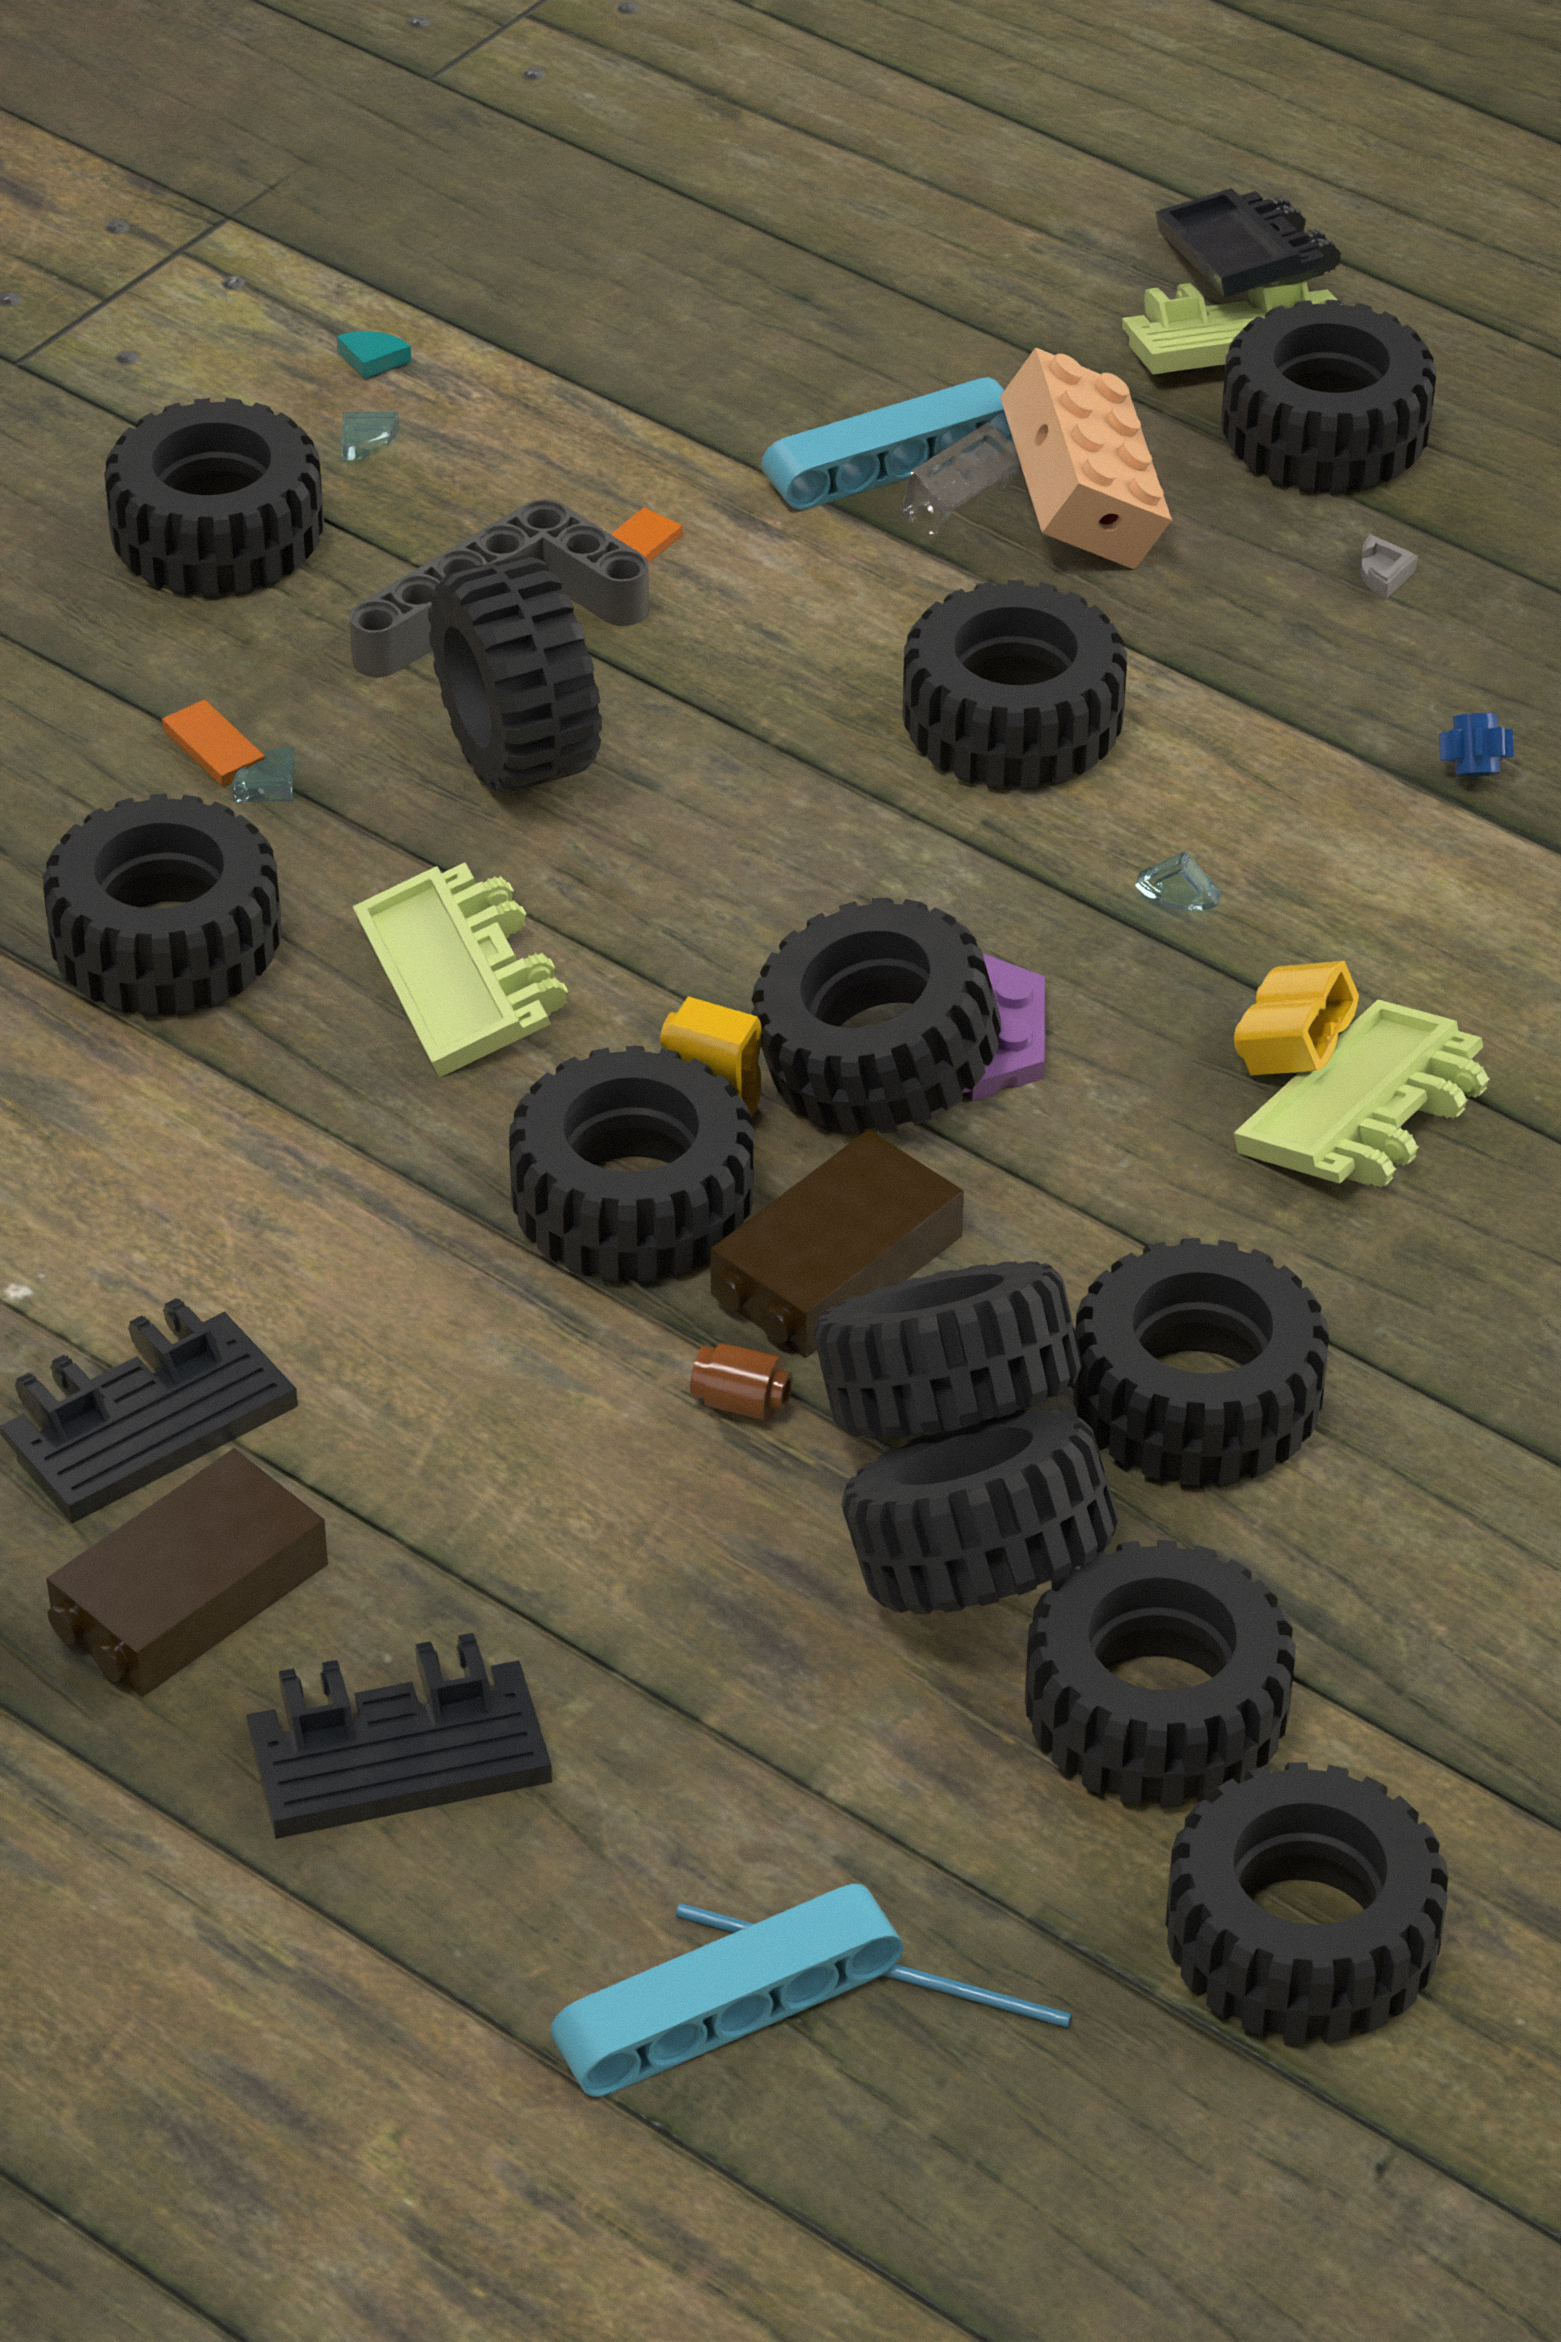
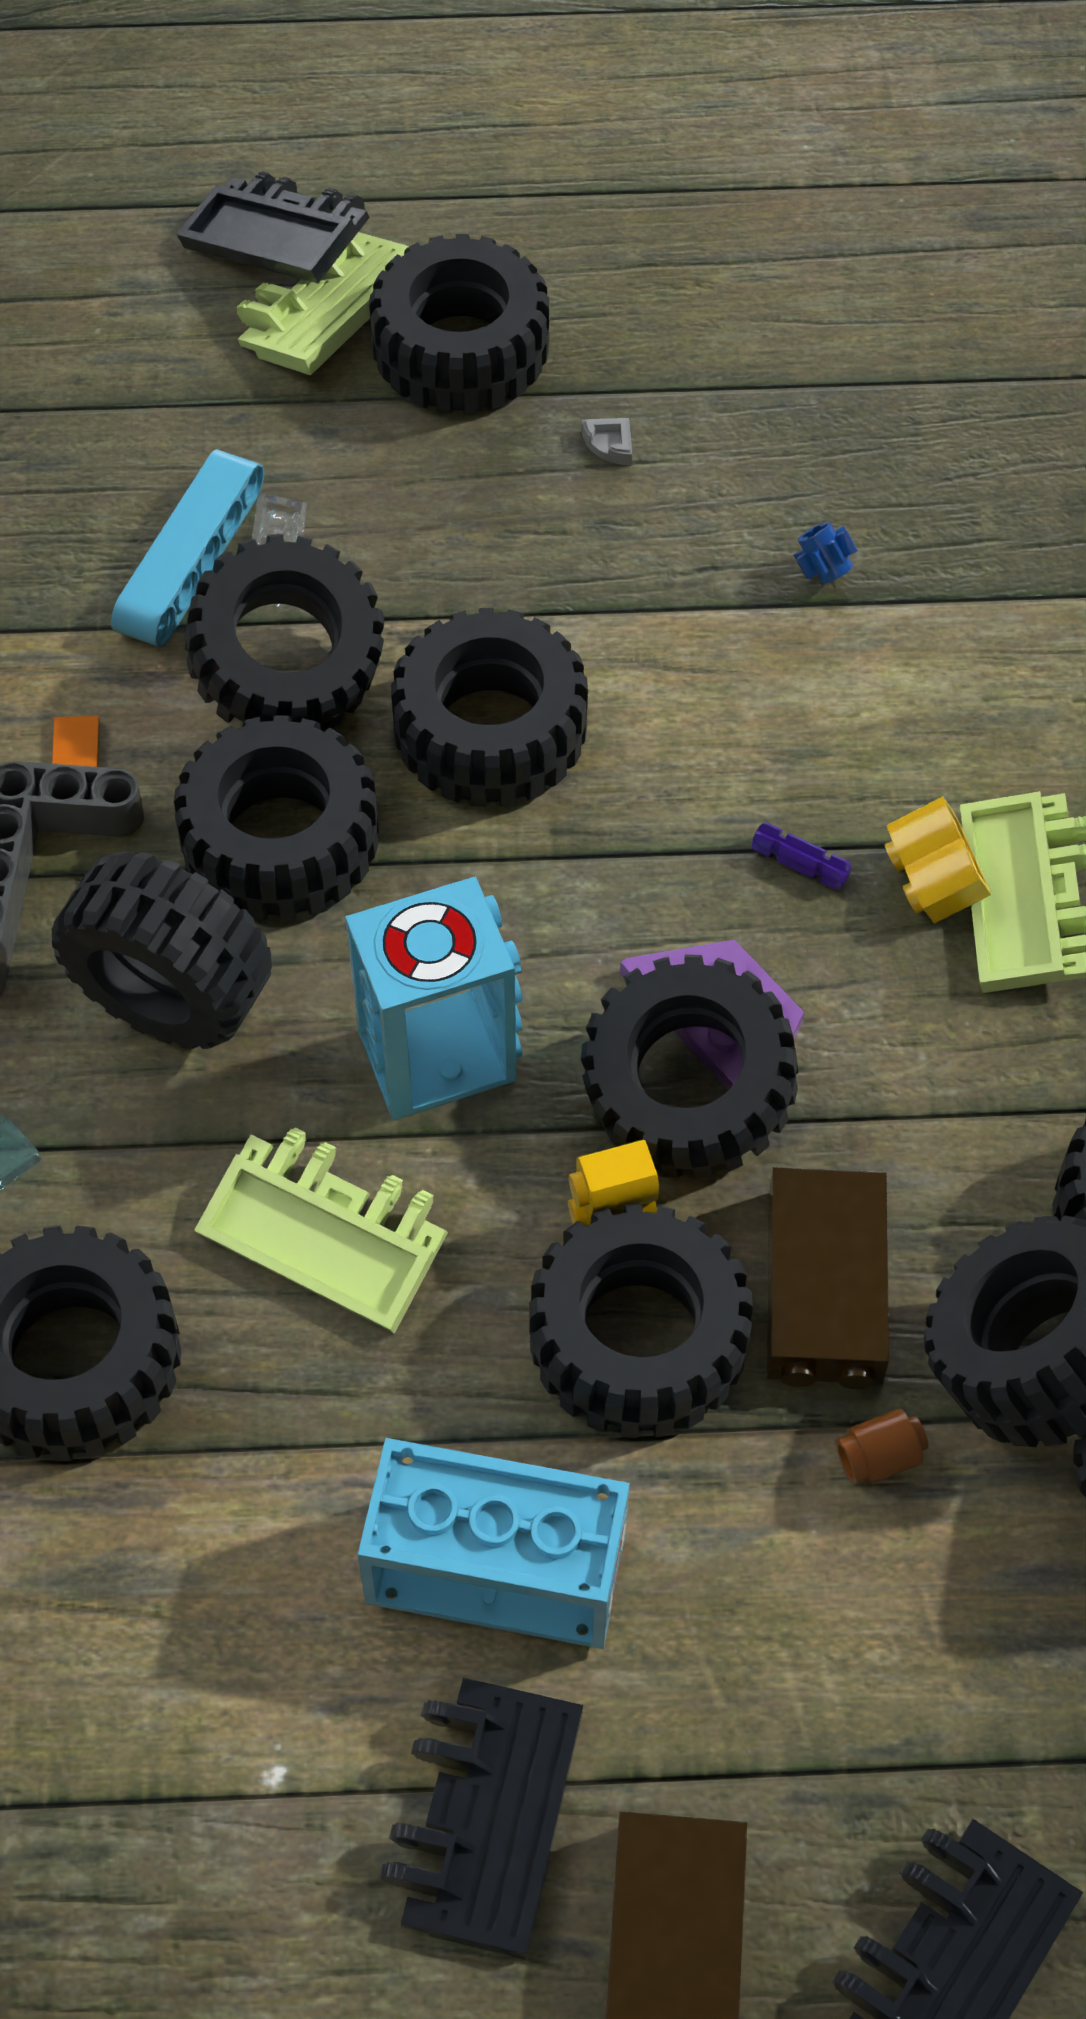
camera: 40 degrees left, 15 degrees up
light nougat brick [1000,347,1172,570] -> none
clear light blue tile [1135,851,1222,911] -> none
none -> black tyre [174,716,379,920]
none -> black tyre [185,534,384,729]
none -> medium azure hose [345,876,523,1121]
none -> medium azure hose [358,1438,630,1649]
none -> dark purple axle [752,822,851,889]

